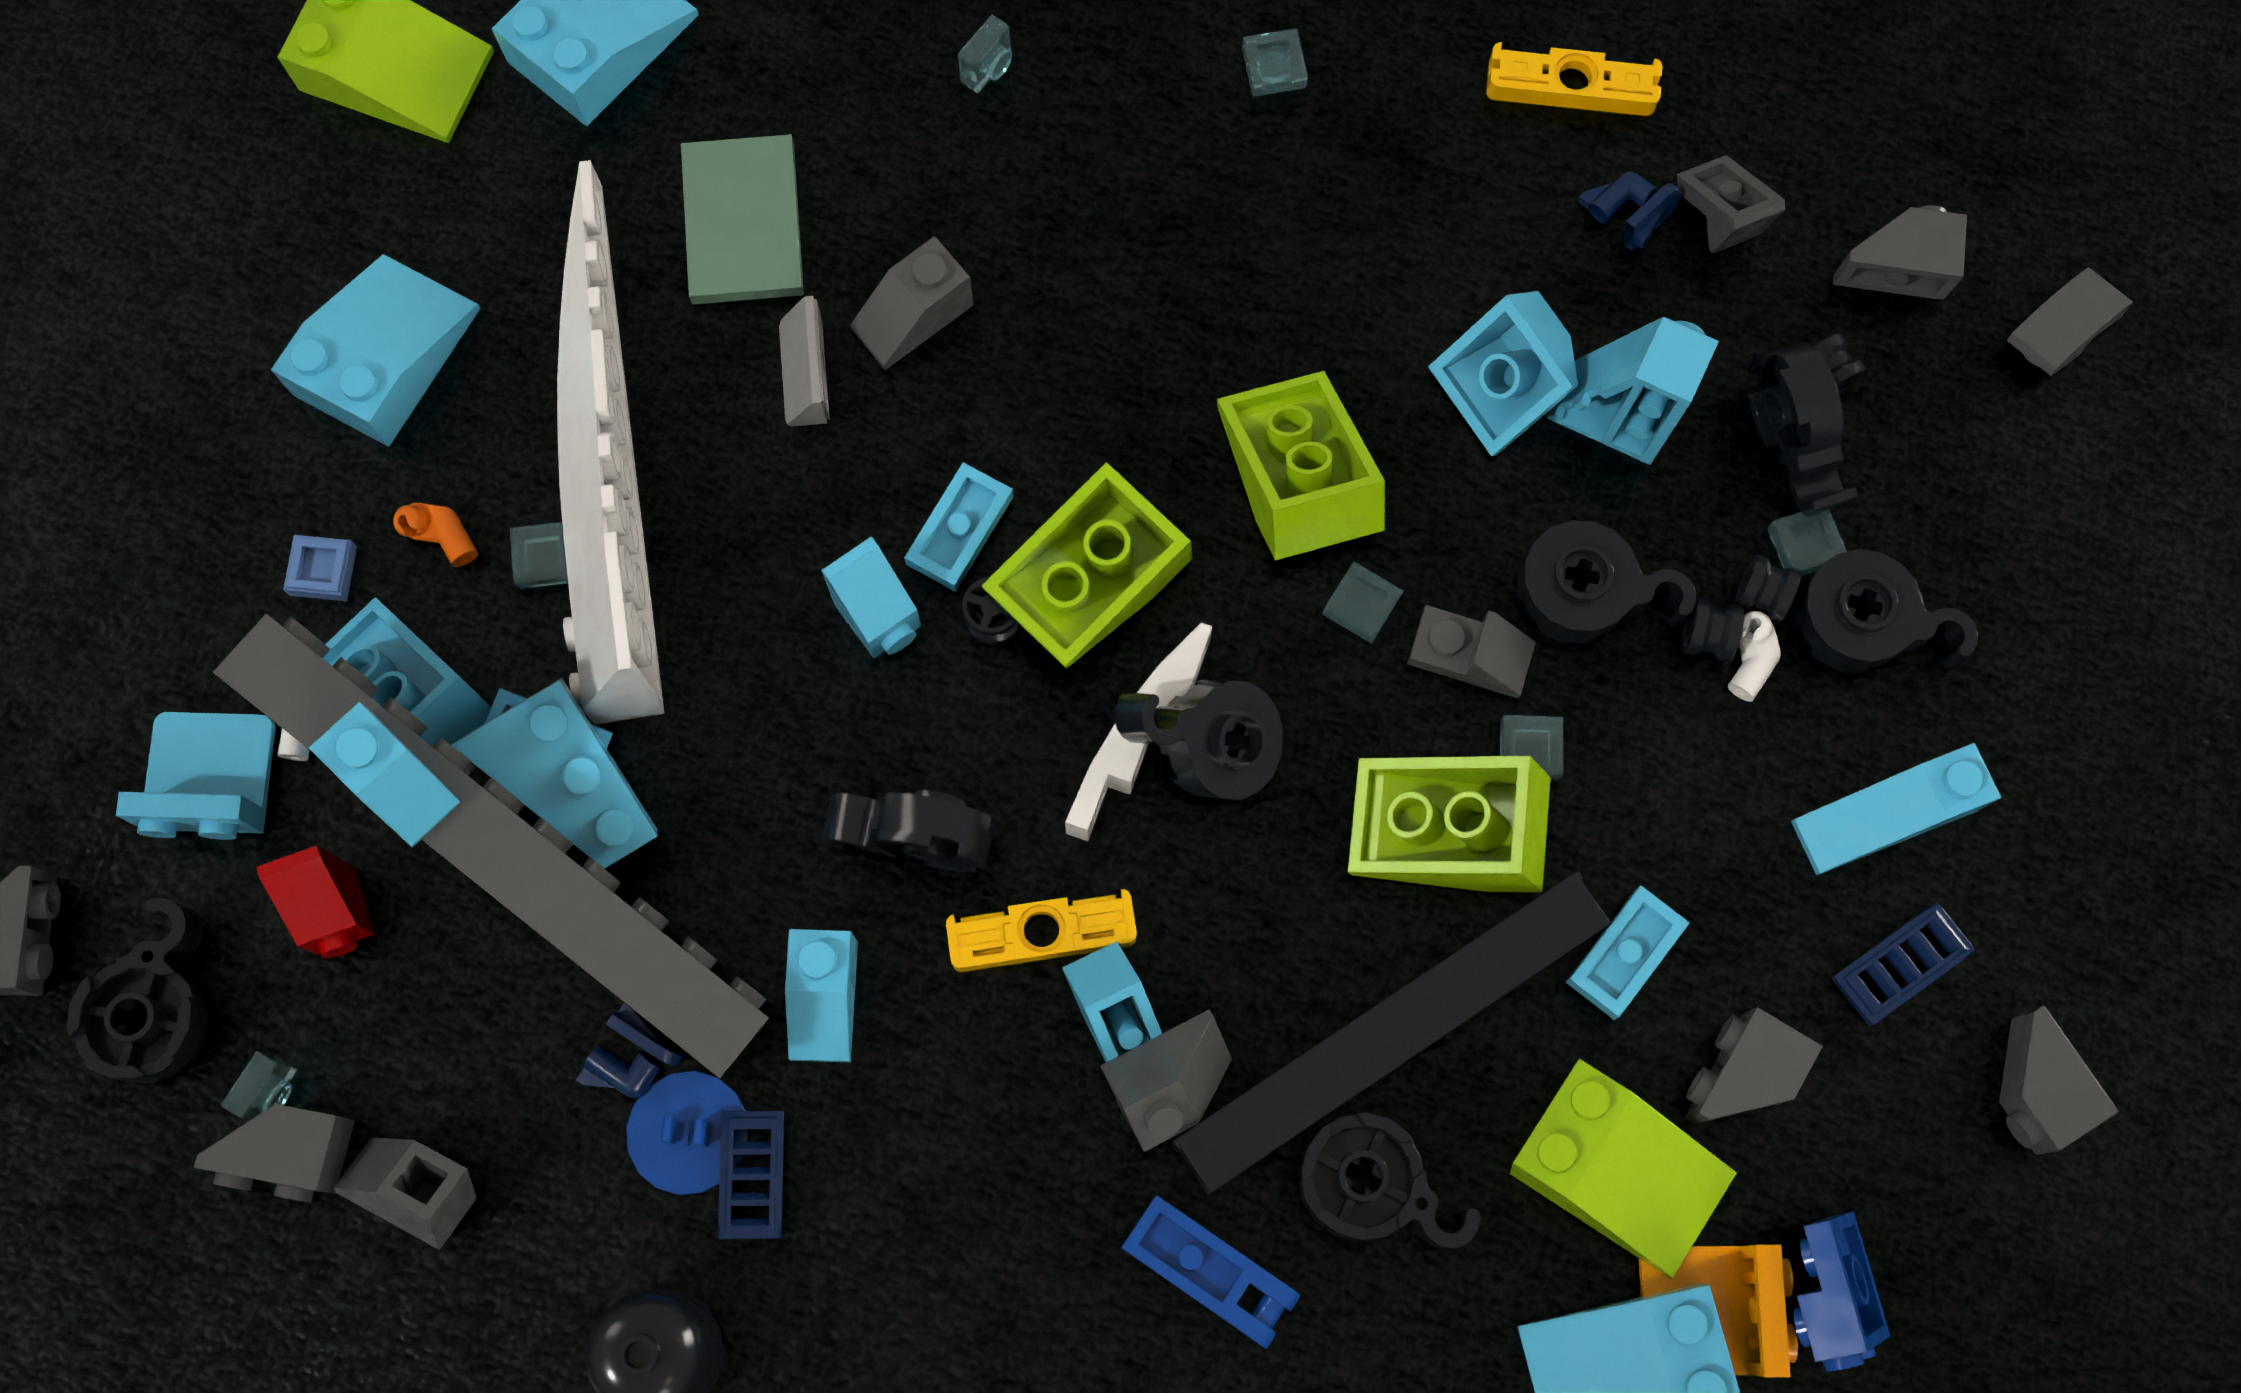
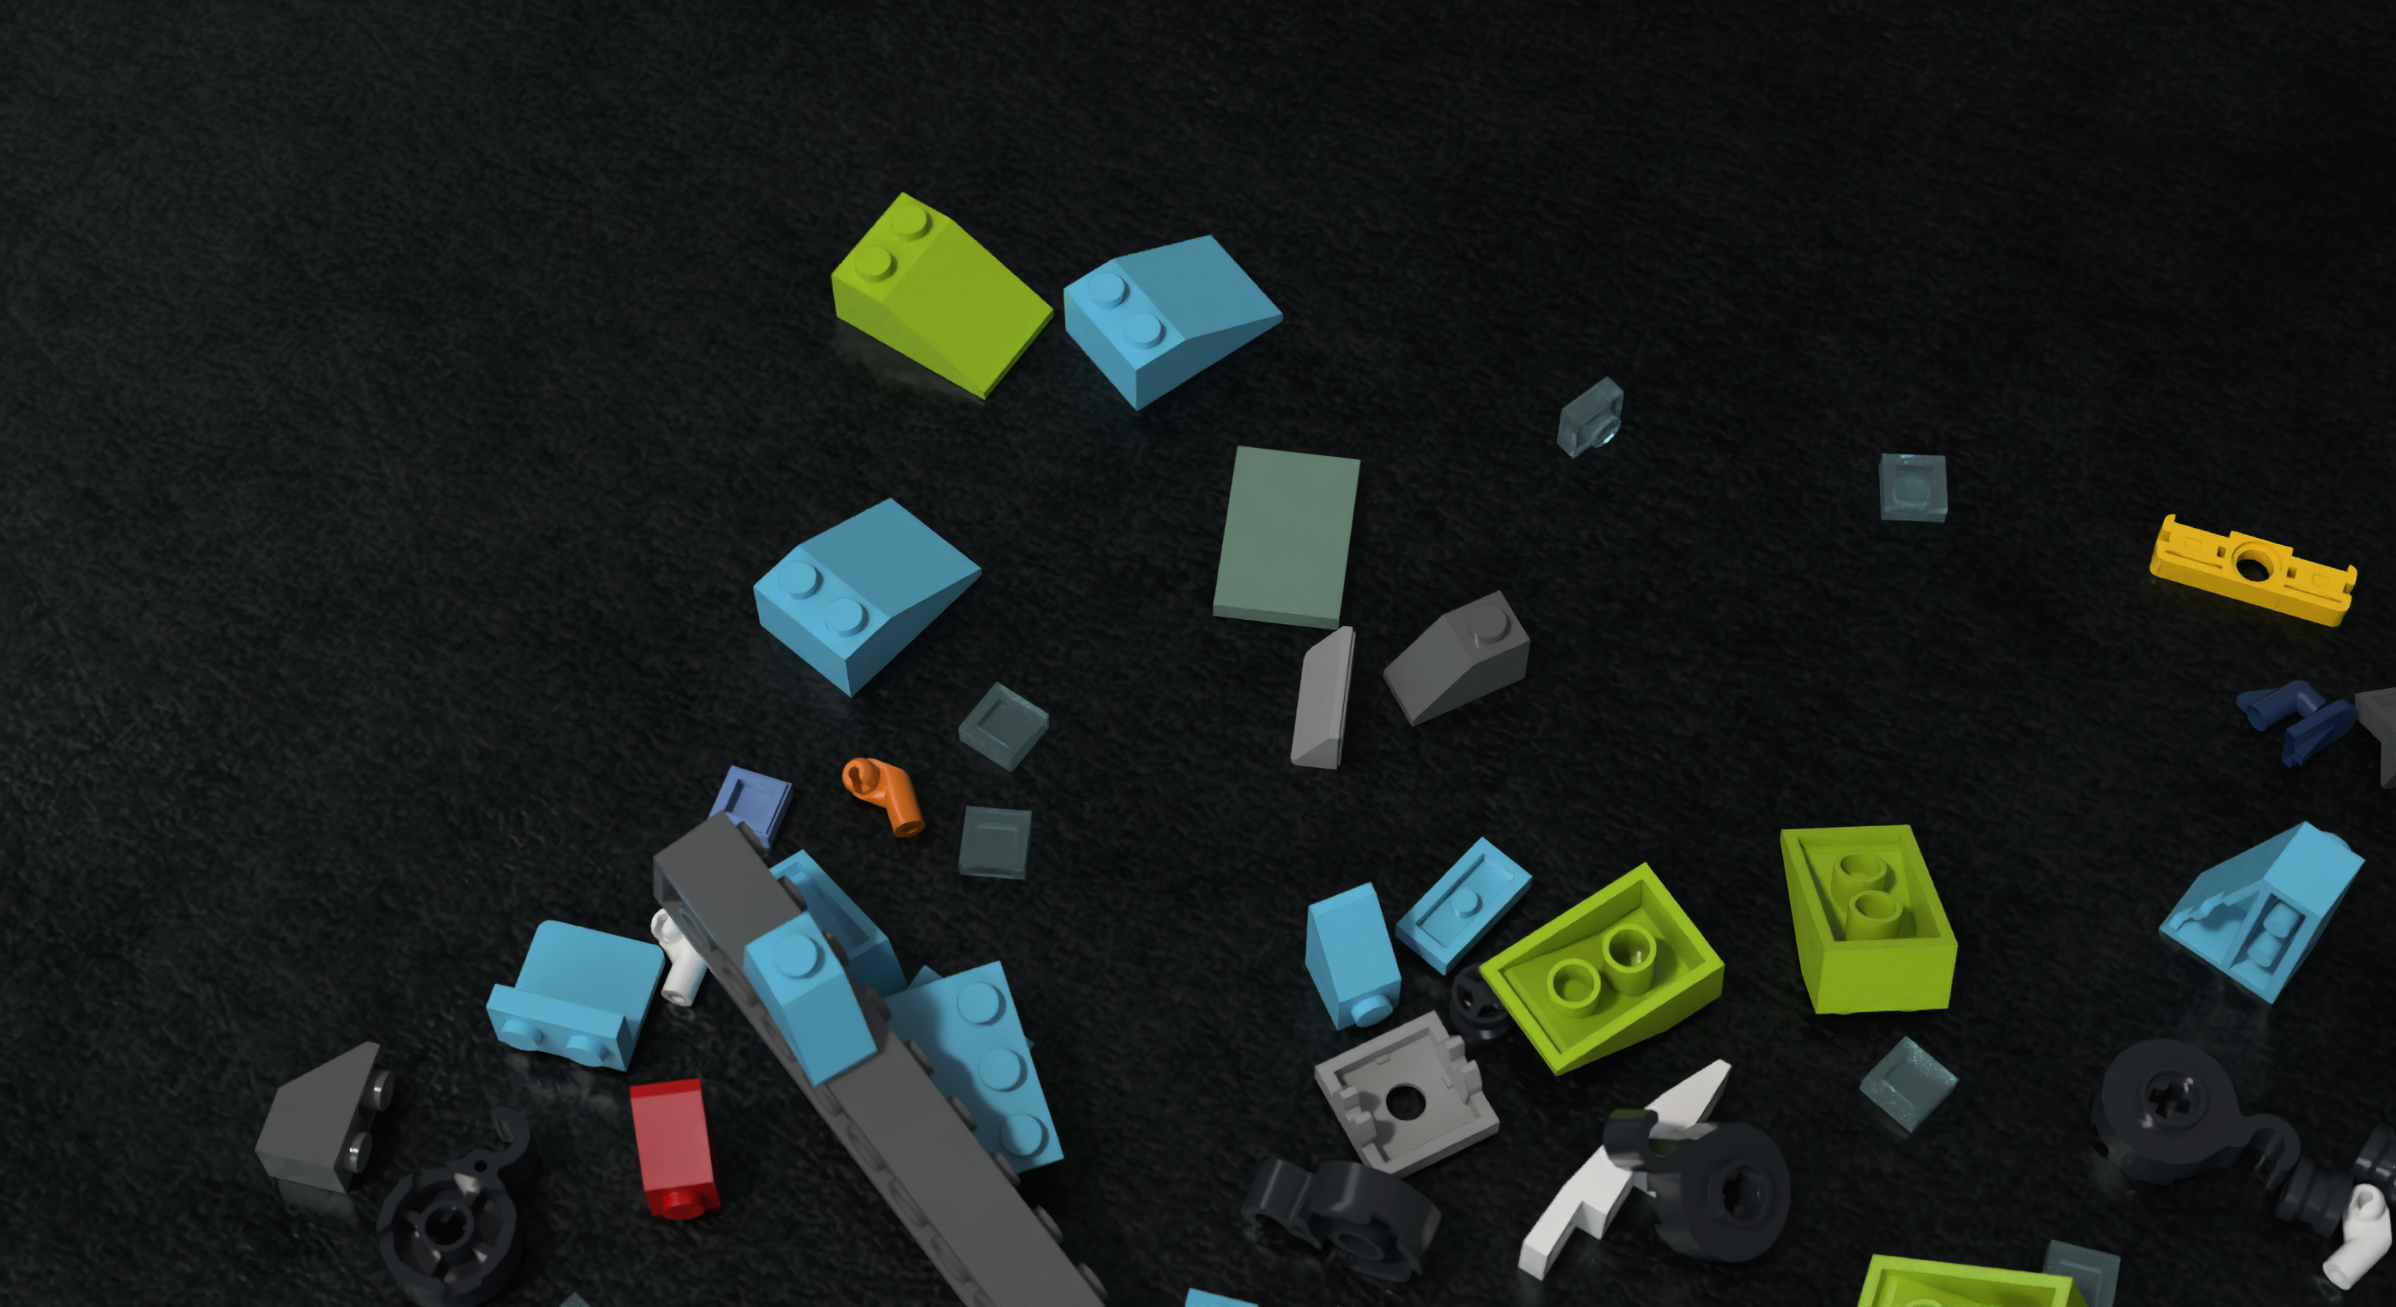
camera: 15 degrees right, 15 degrees down
white wedge [557,160,664,725] -> none
dark grey slope [1407,605,1536,699] -> none
medium azure slope [1428,291,1578,457] -> none
none -> clear light blue tile [959,682,1049,772]
none -> light grey piece [1315,1010,1500,1179]

